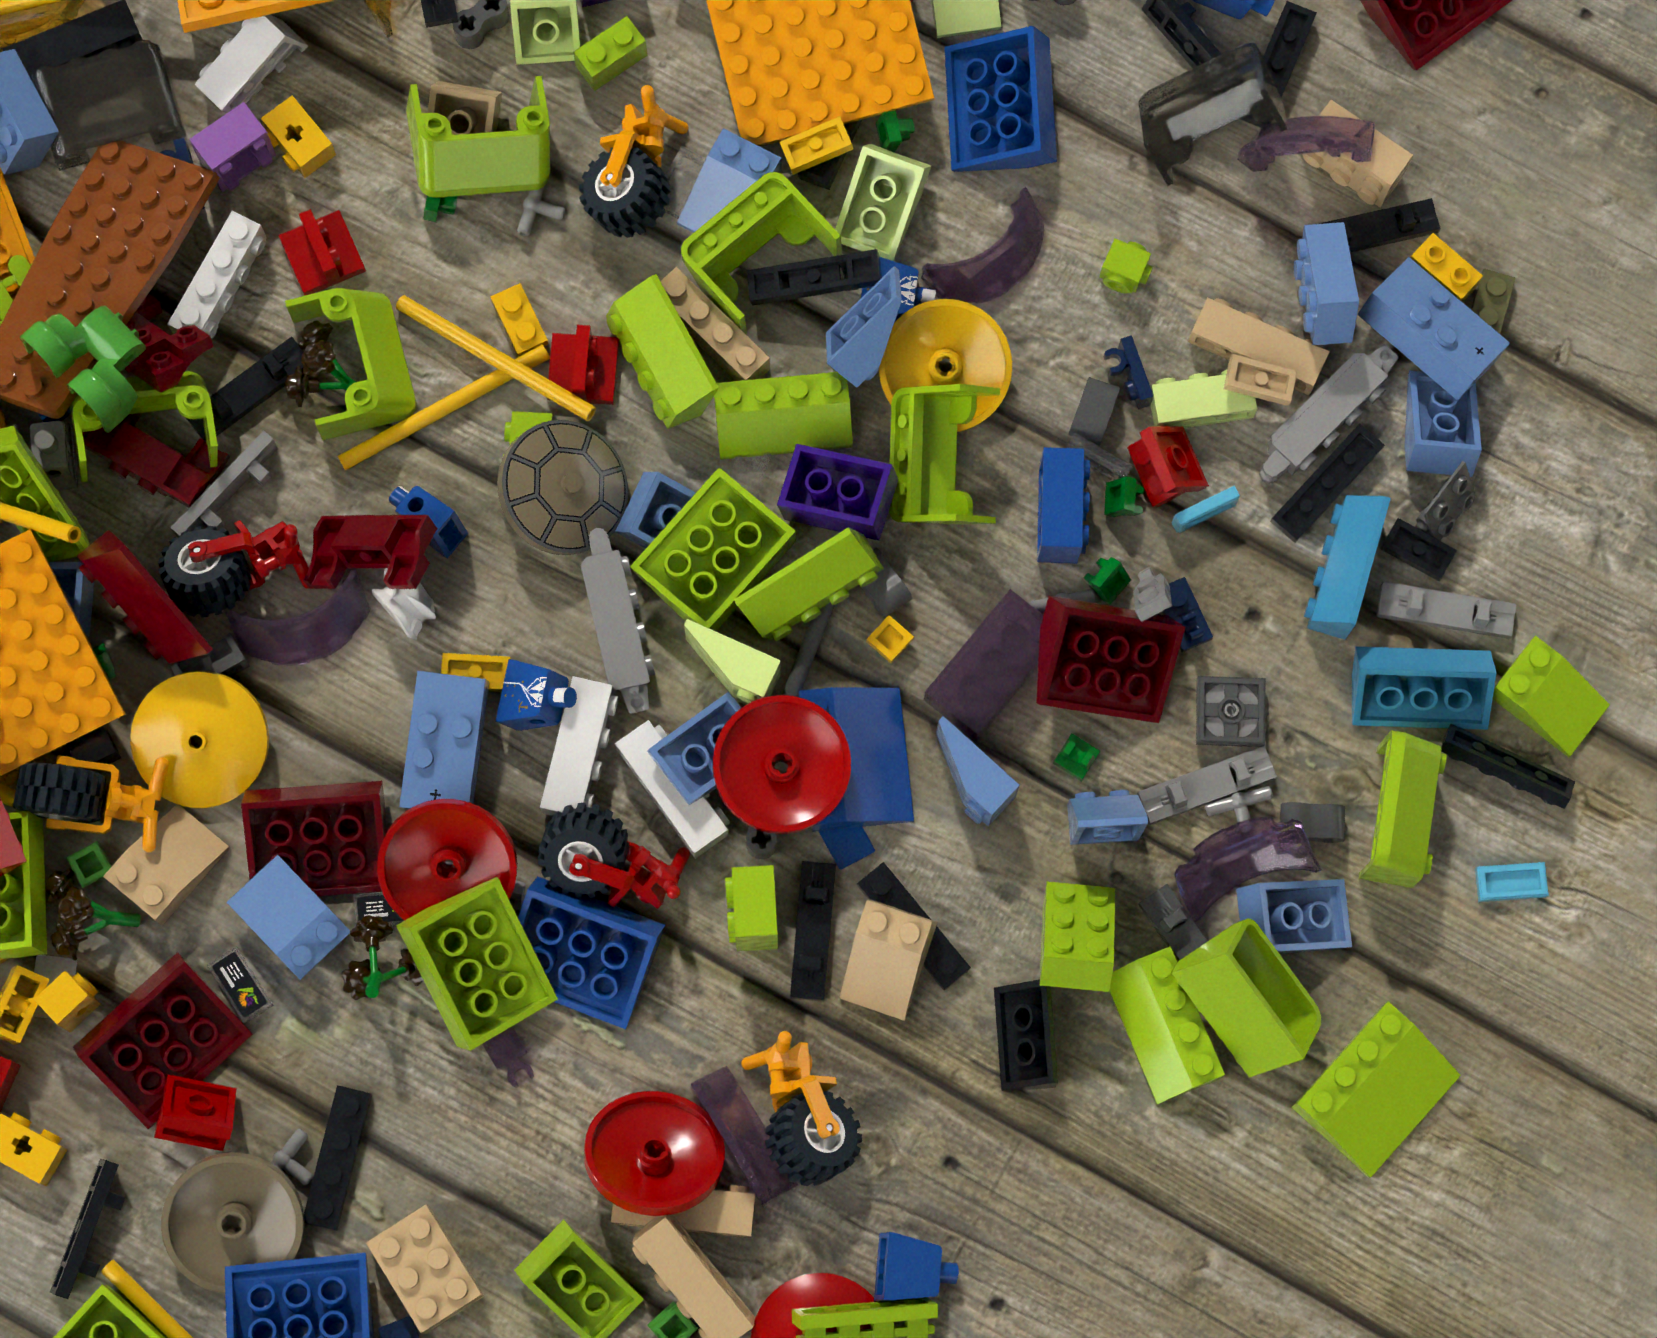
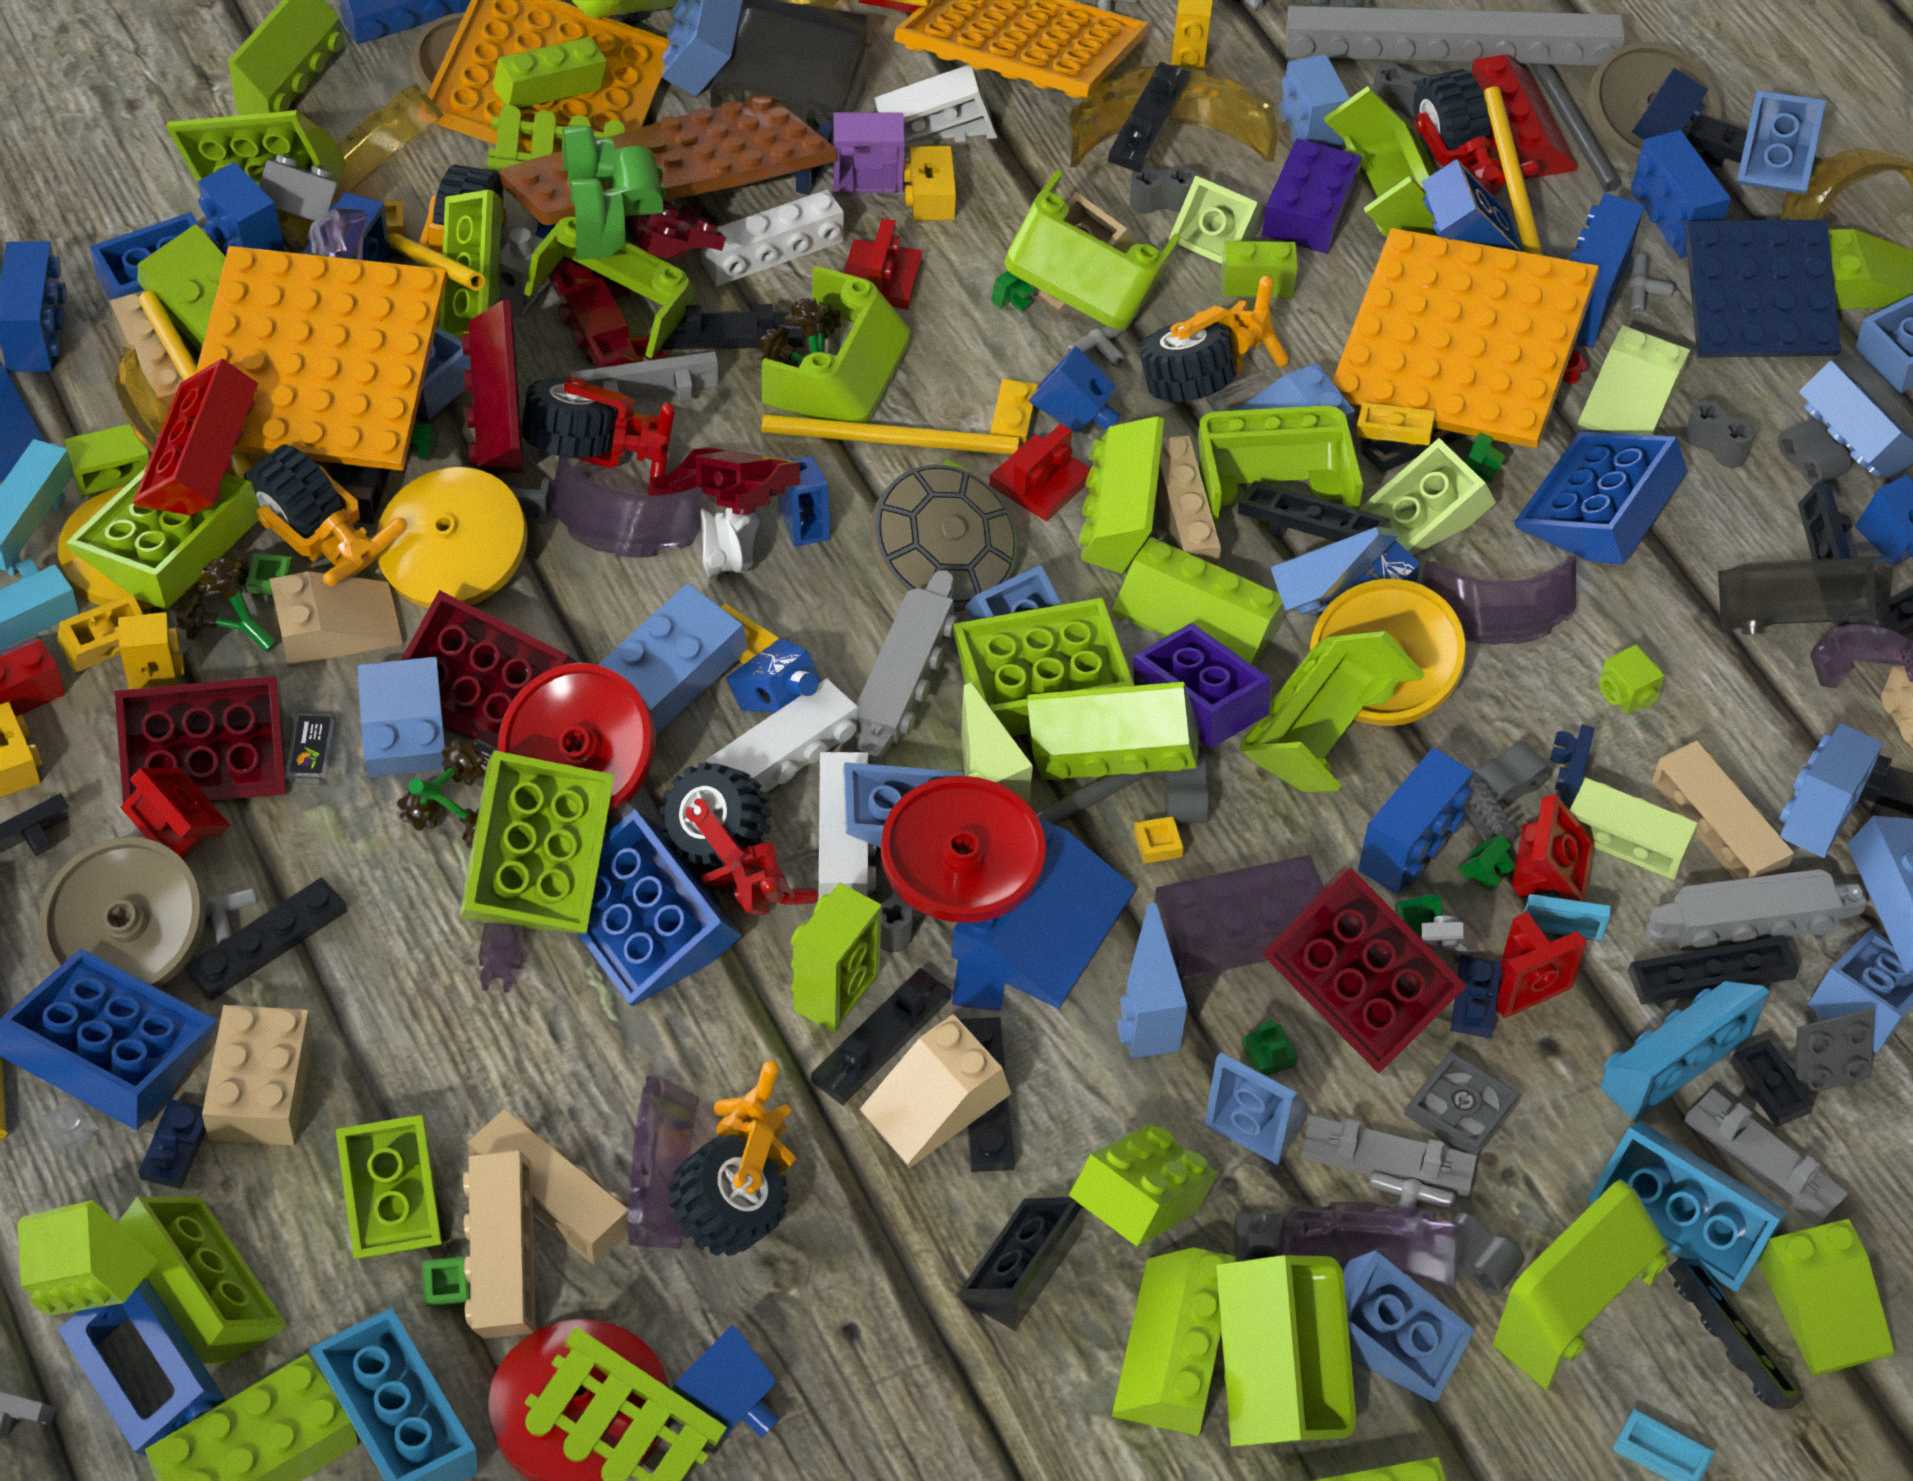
camera: 35 degrees right, 25 degrees down
yellow piece [396,295,596,422] -> none
red dish [584,1091,725,1216] -> none
tan plate [1224,354,1297,406] -> none
none -> blue torso [1028,346,1121,432]
none -> red bracket [1496,912,1587,1019]

